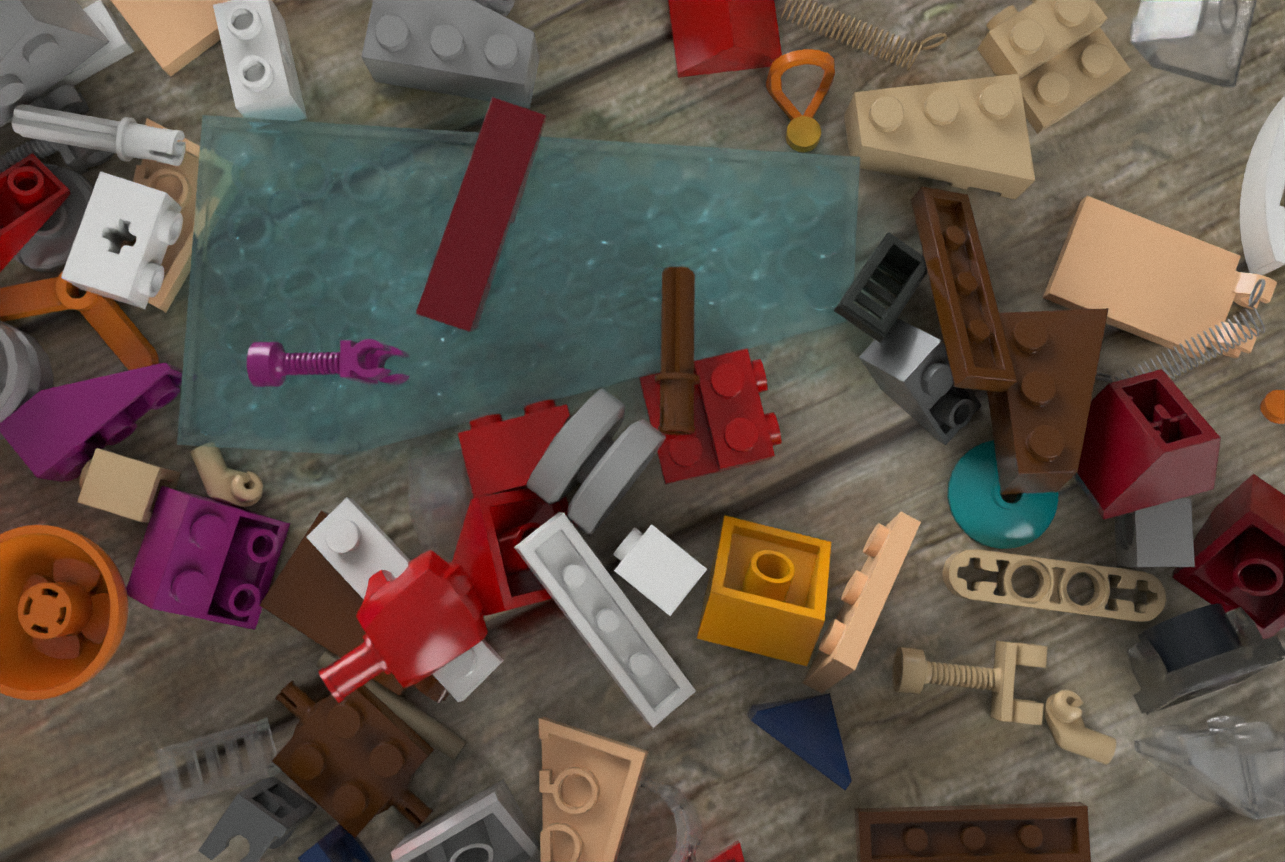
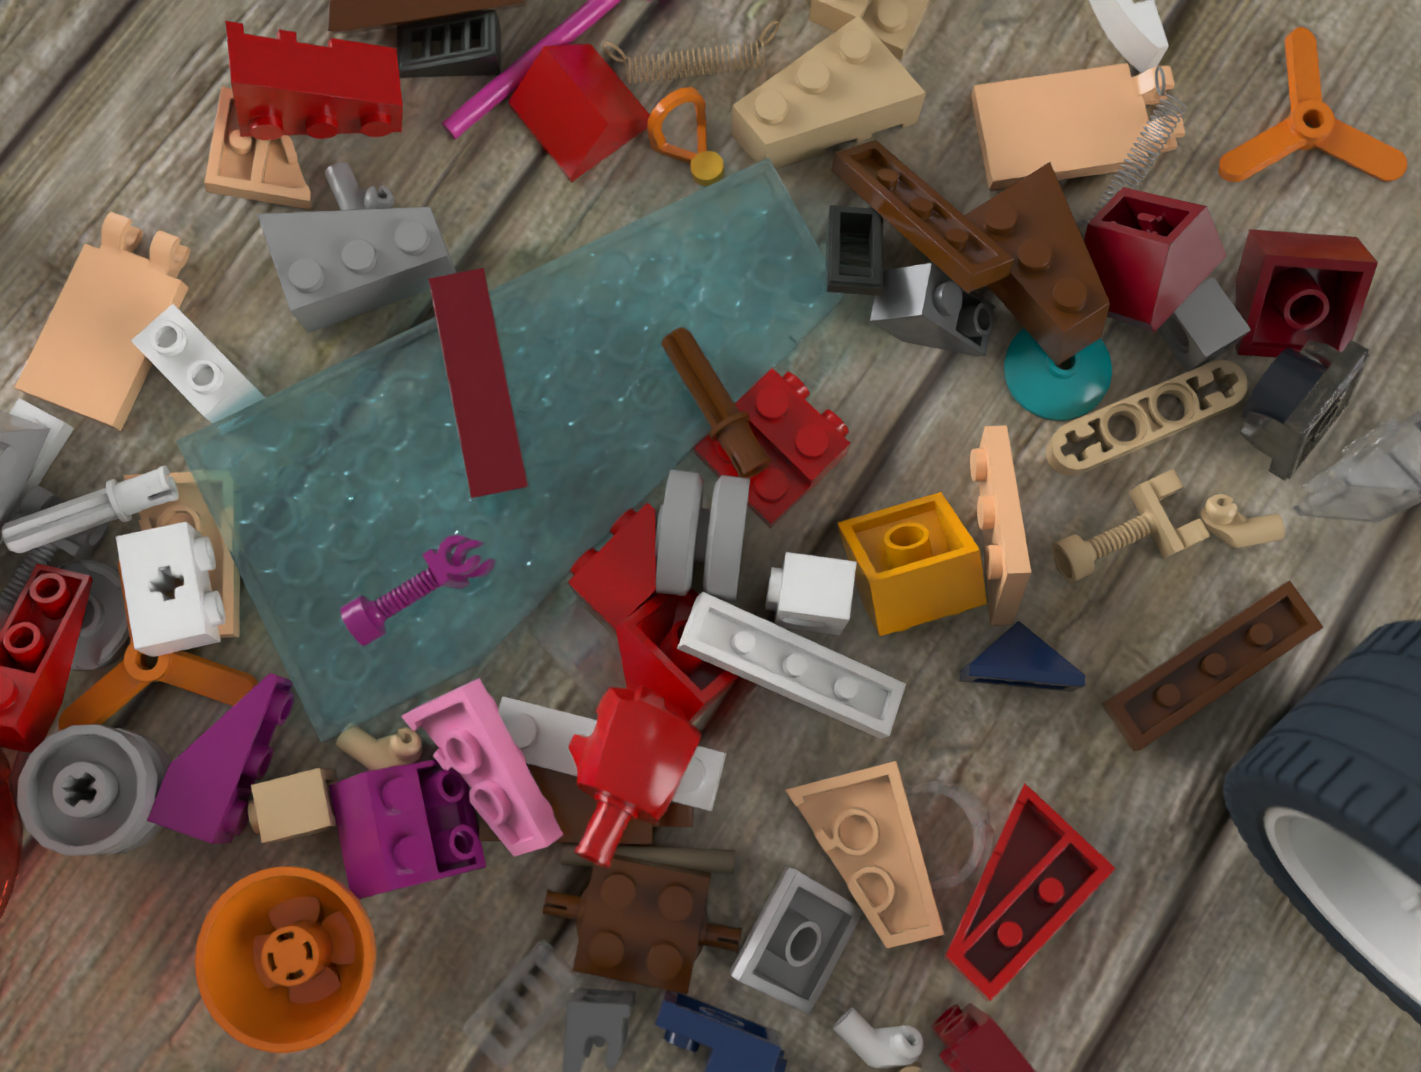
camera: 30 degrees left, 5 degrees down
none -> bright pink wing [401,678,564,857]

